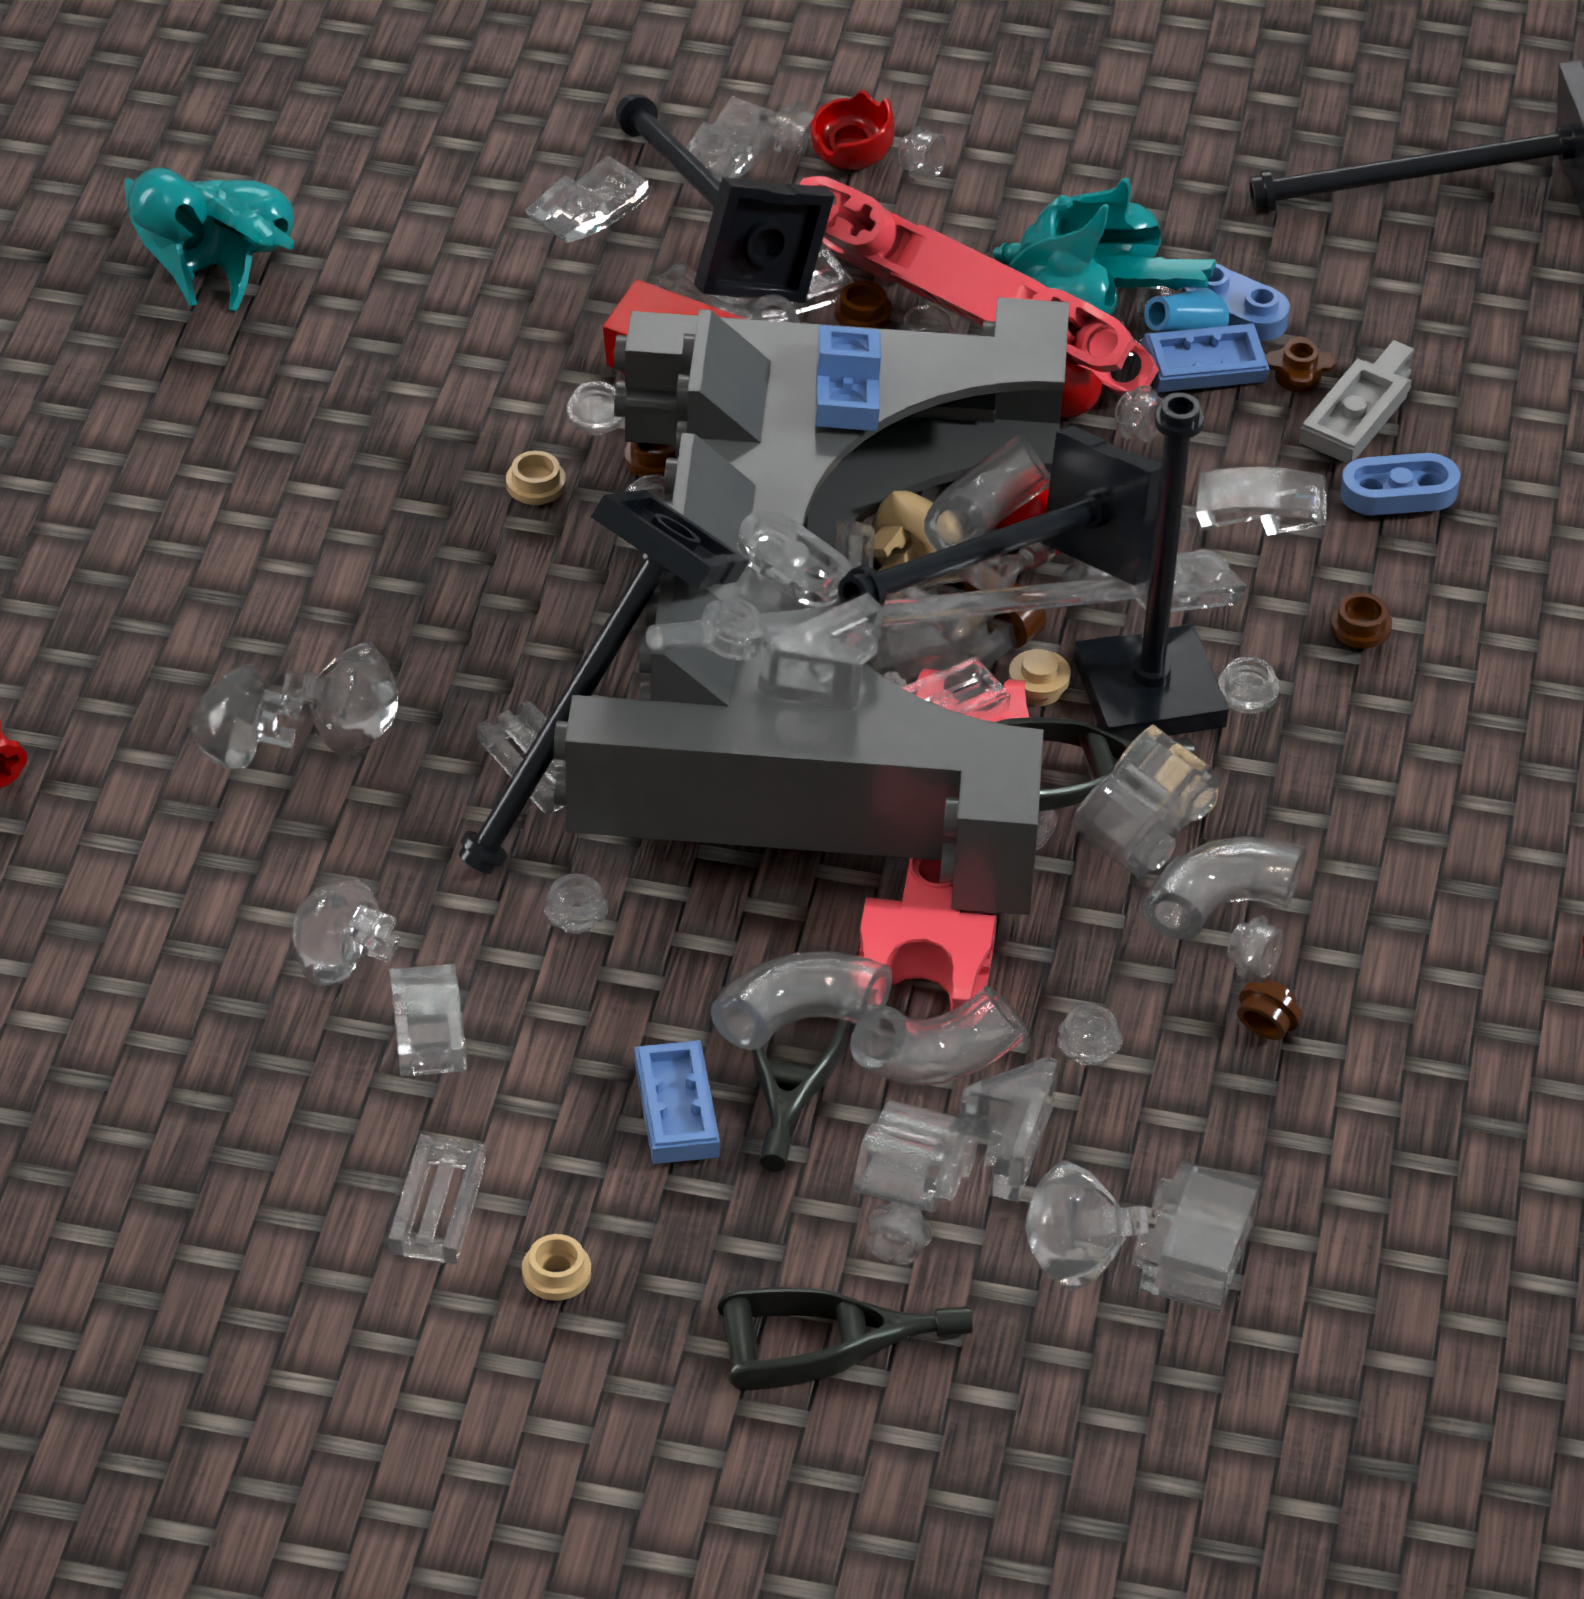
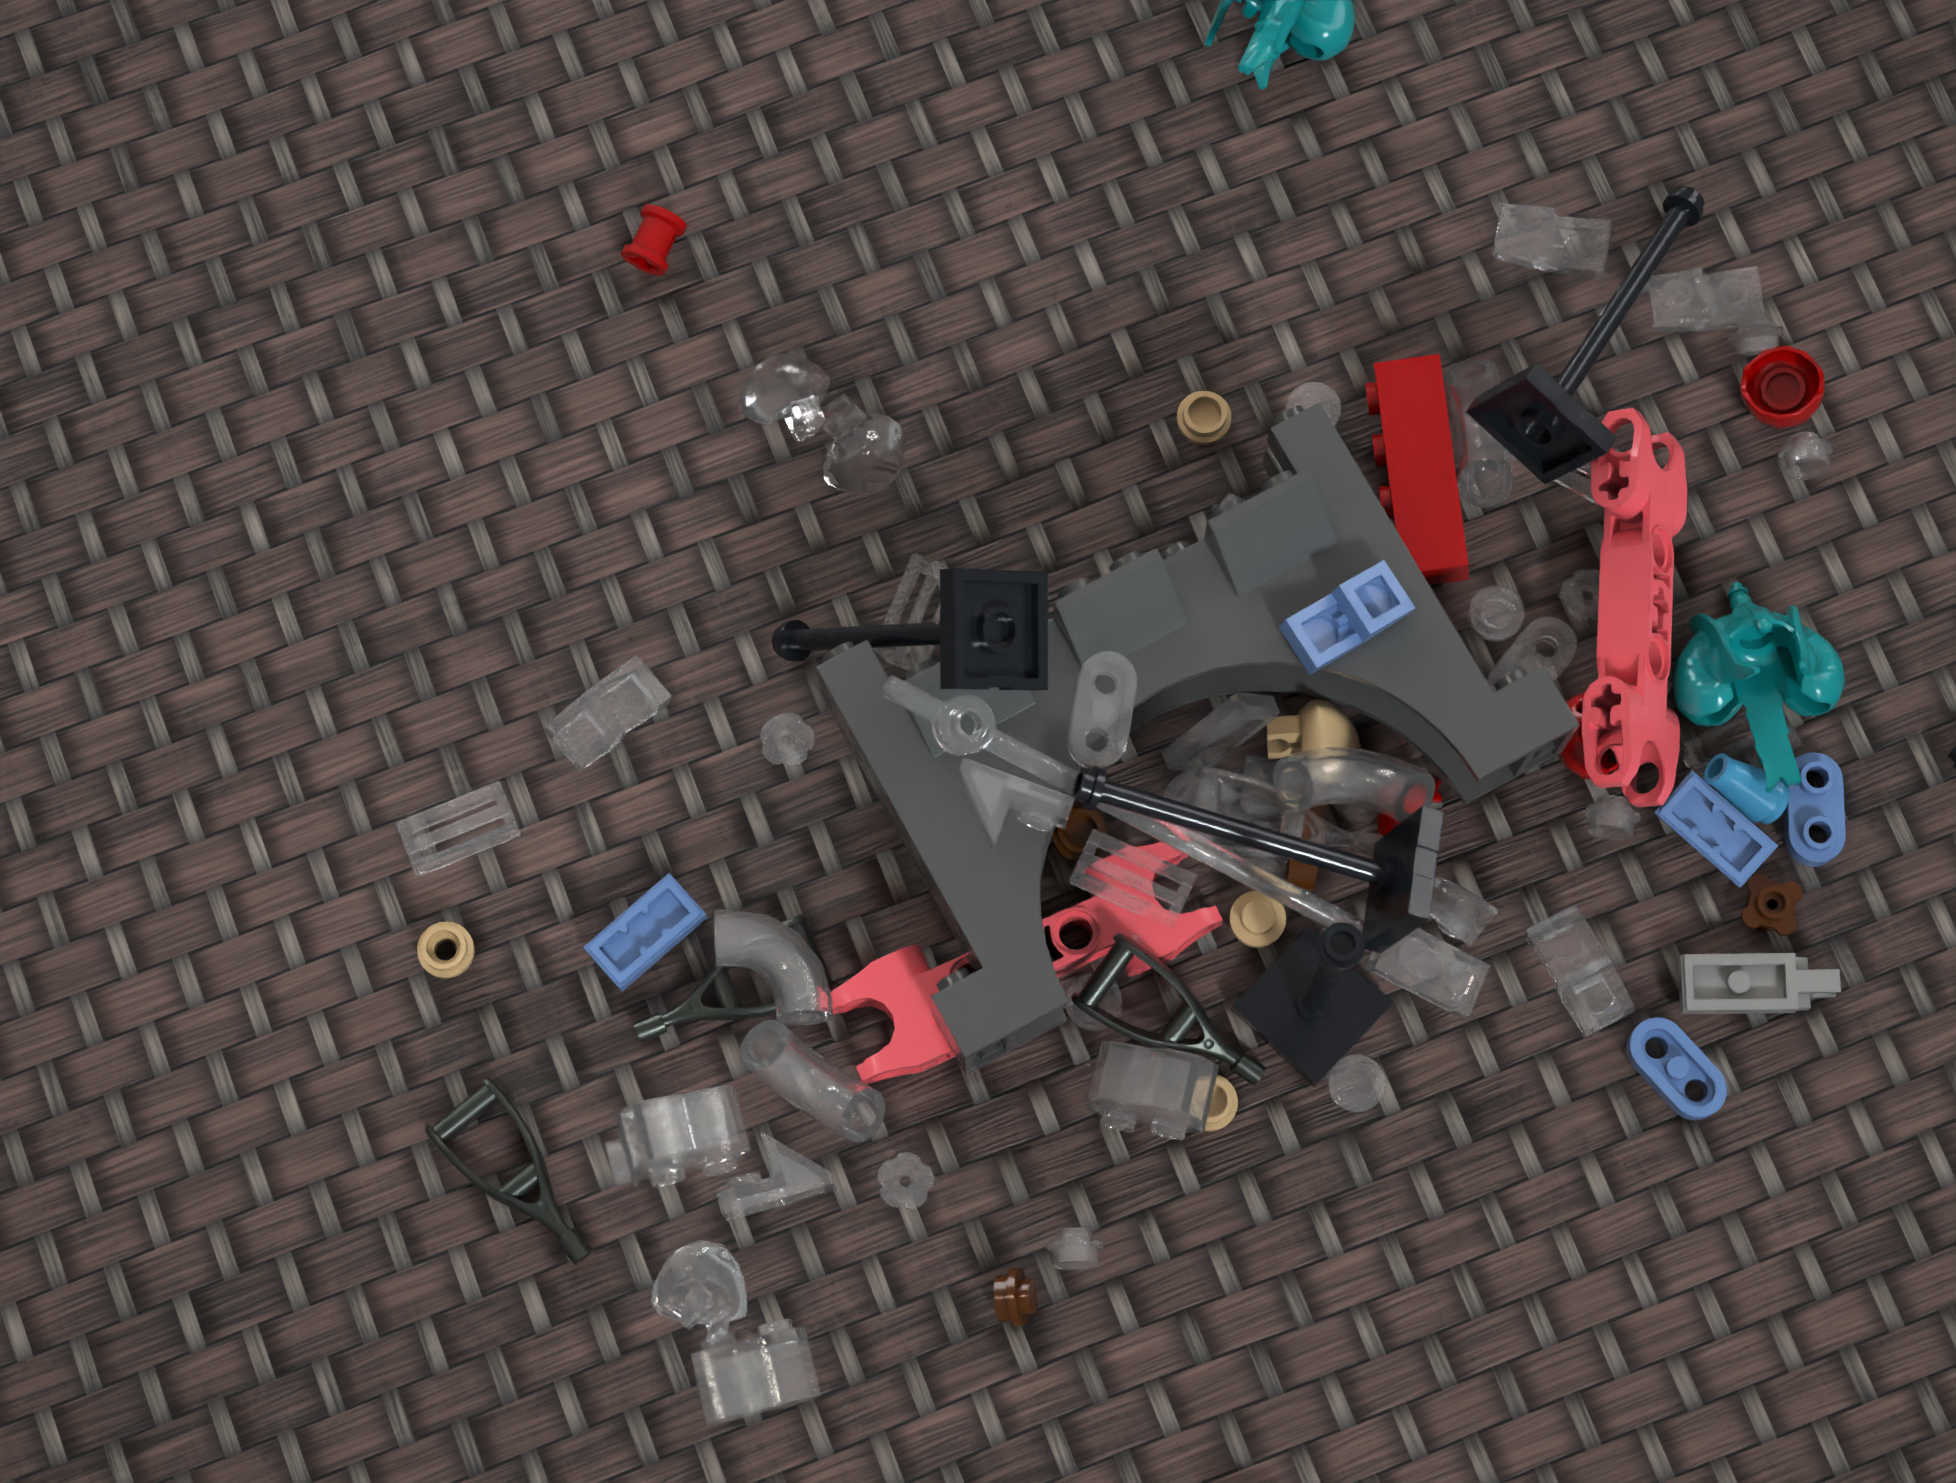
camera: 60 degrees right, 30 degrees up
clear piece [292,879,400,987] -> none
reddish brown plate [834,281,892,329] -> none
clear cylinder [1142,836,1306,939] -> none
reddish brown plate [1330,592,1392,649] -> none

